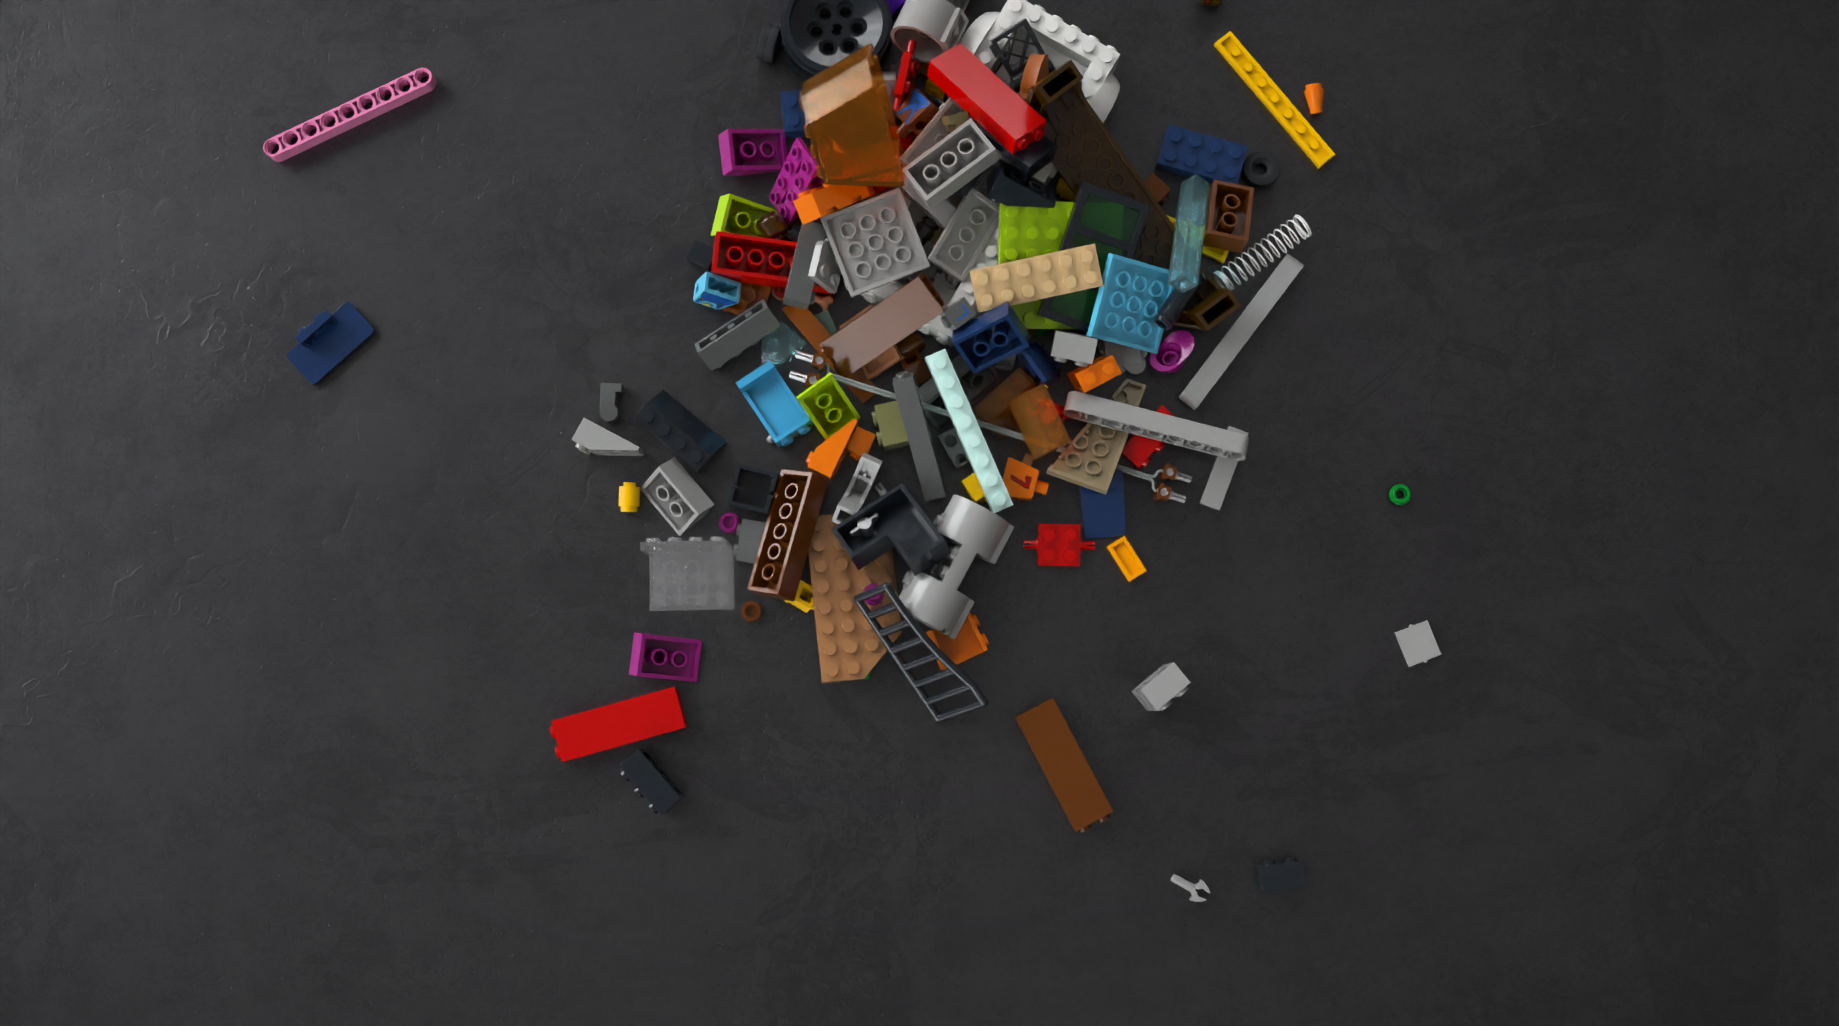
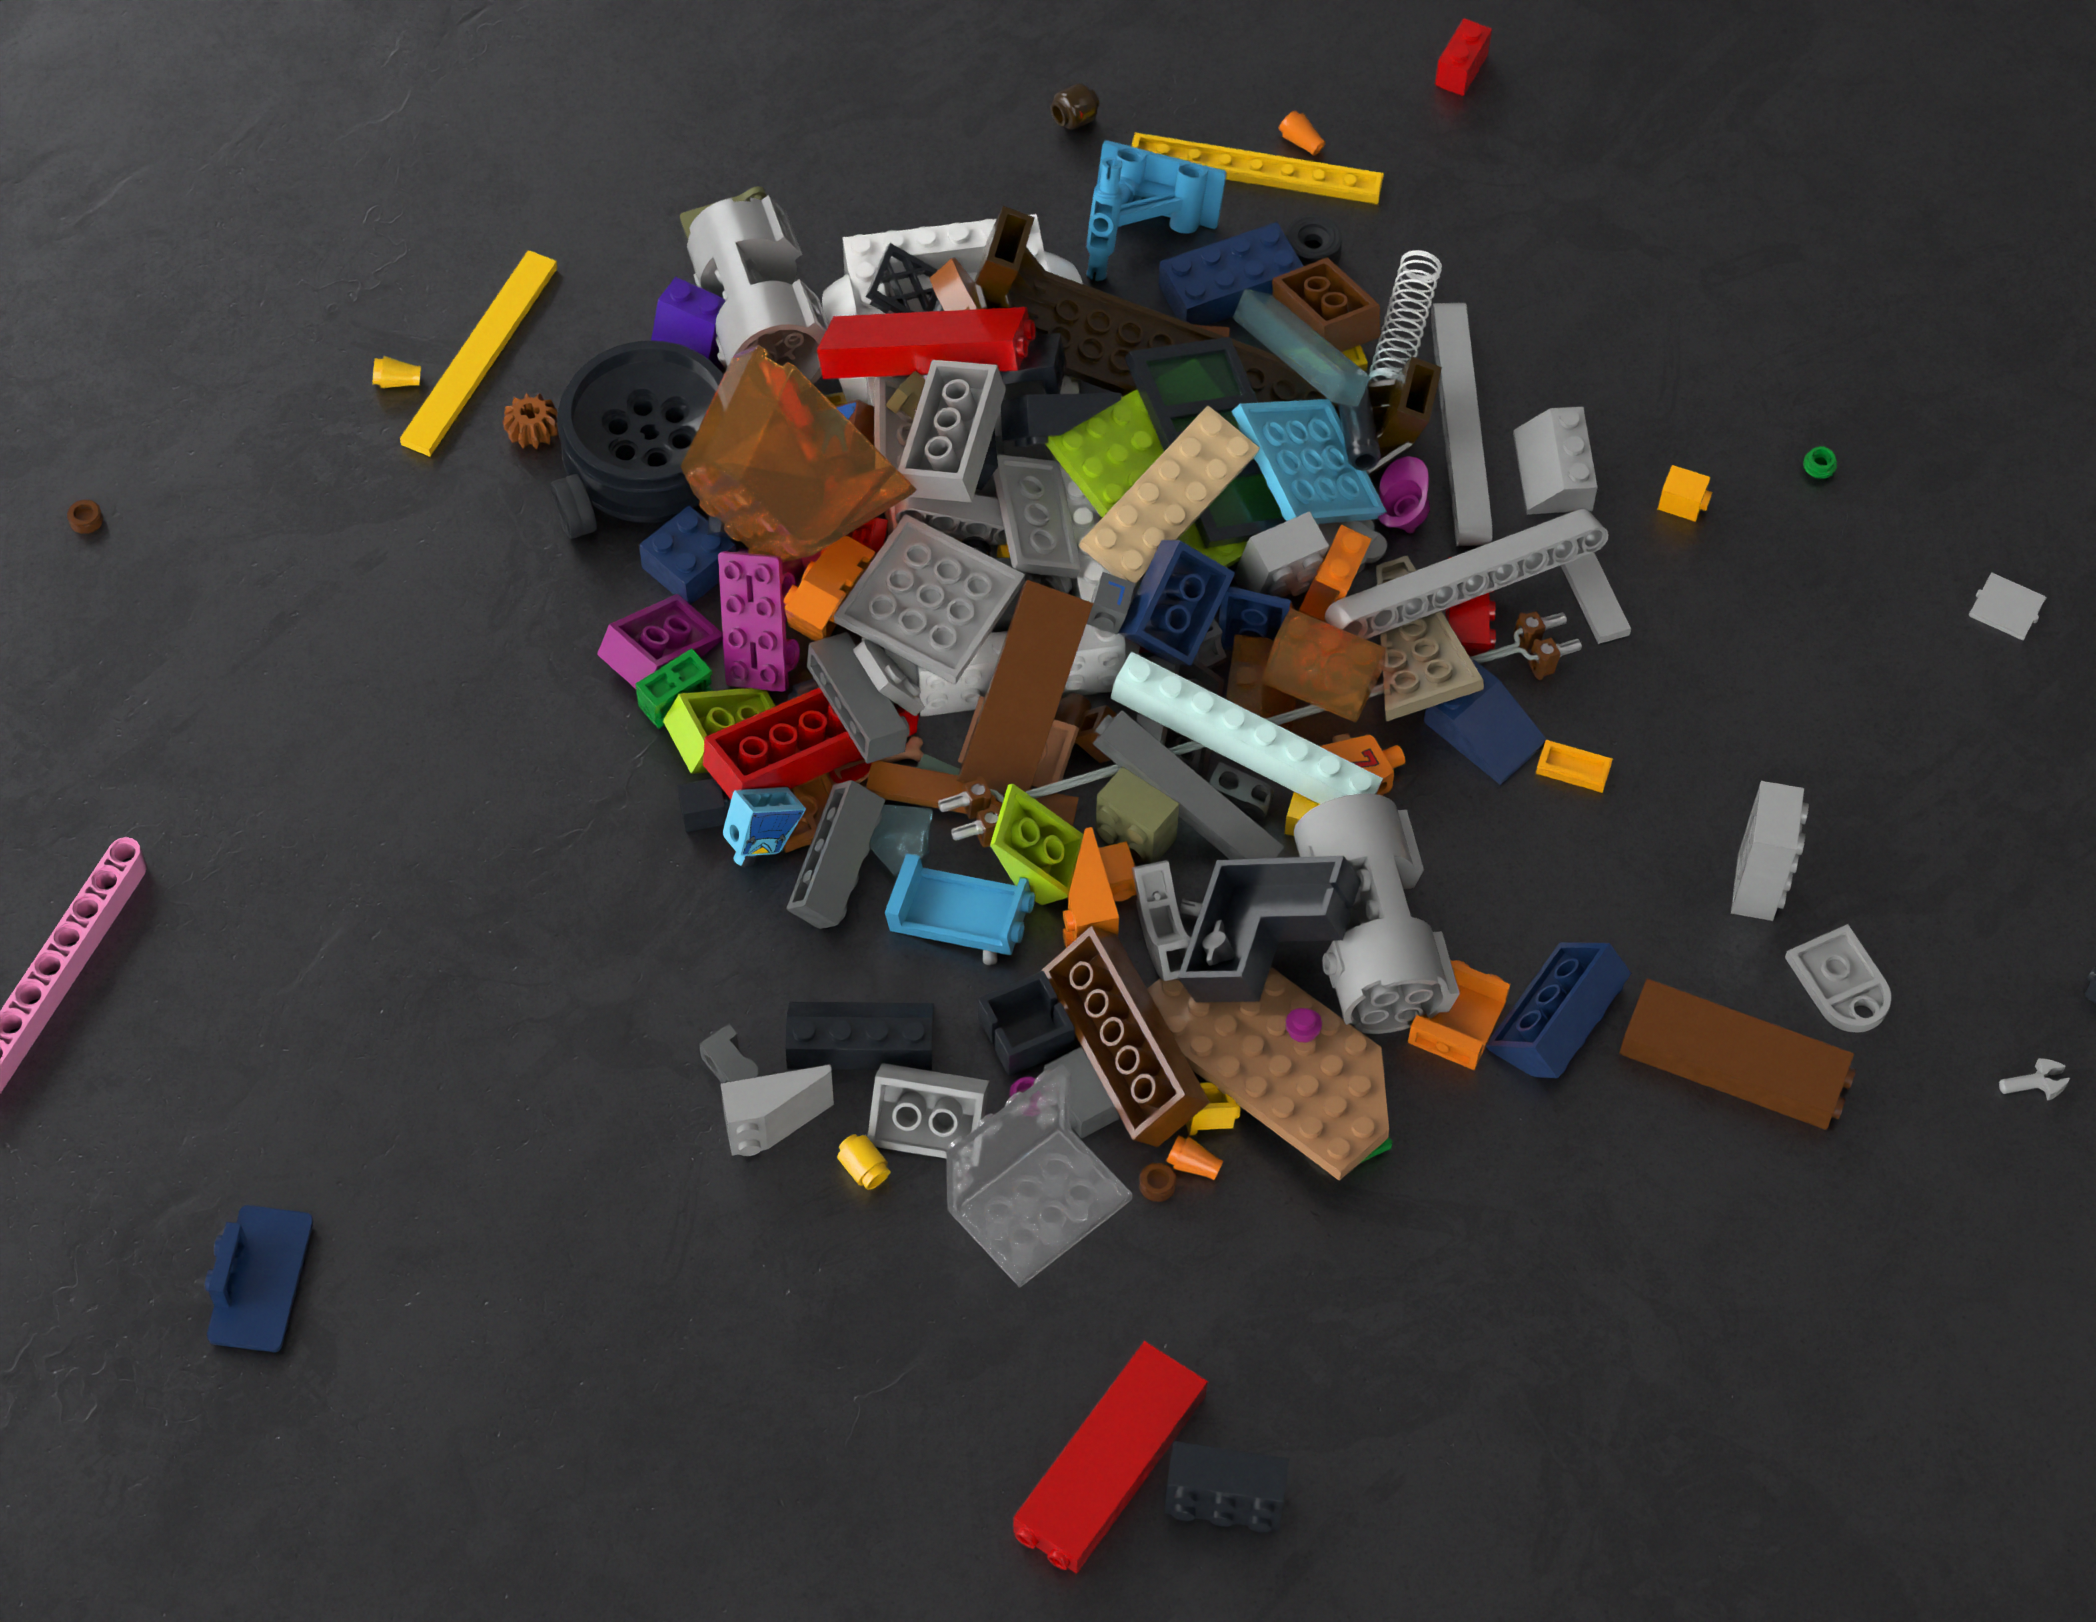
camera: 40 degrees left, 25 degrees down
magenta slope [629,632,702,682] -> none
dark brown head [758,211,789,240] -> none
black bar [853,582,988,723] -> none
red plate [1023,524,1095,566] -> none
none -> green hinge [635,648,713,729]
none -> dark azure plate [1086,140,1227,281]
none -> orange cone [1166,1135,1223,1180]
none -> red brick [1435,18,1492,96]
none -> dark blue slope [1486,942,1632,1078]
none -> light grey slope [1513,407,1598,514]
none -> light orange brick [1658,465,1713,522]
none -> light grey tile [1785,924,1891,1032]

